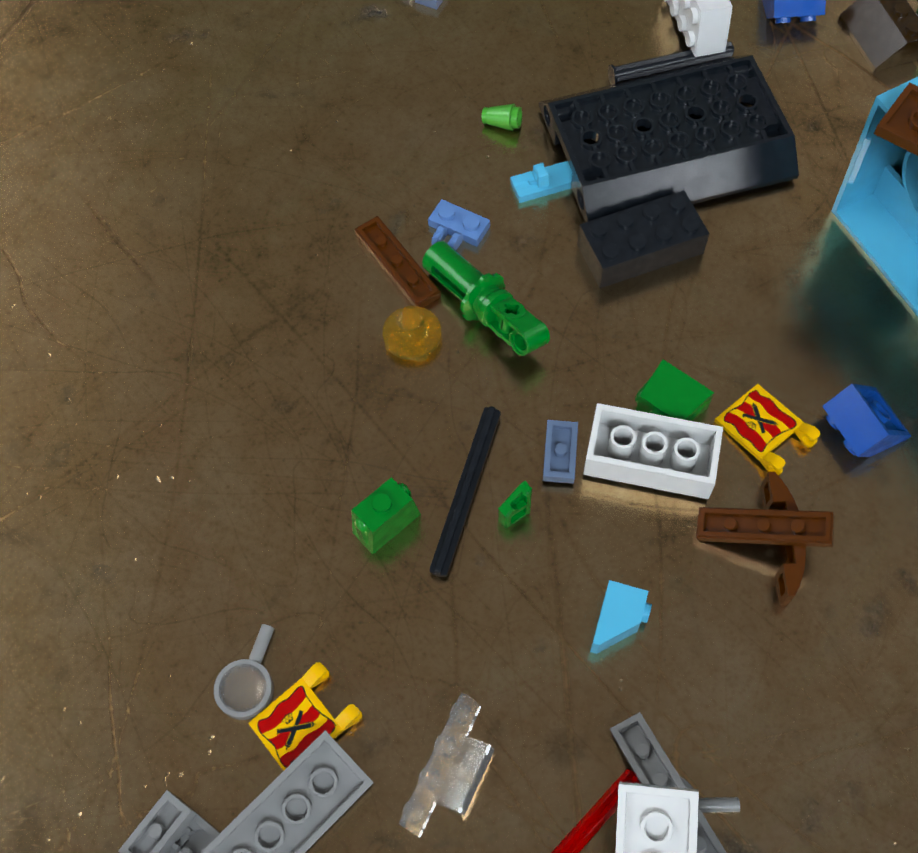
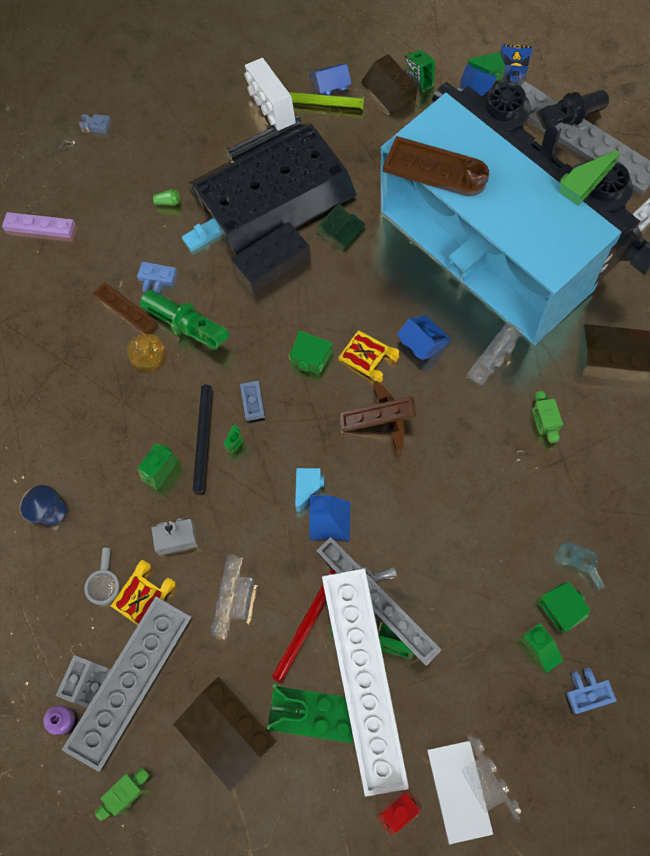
camera: 15 degrees left, 5 degrees up
white brick [583,403,723,499] -> none
none -> lavender plate [2,212,75,238]
none -> dark blue piece [20,485,66,525]
none -> light grey brick [151,518,198,555]
none -> lime axle [289,92,365,110]
none -> blue slope [309,495,350,541]
none -> clear green slope [315,204,366,249]

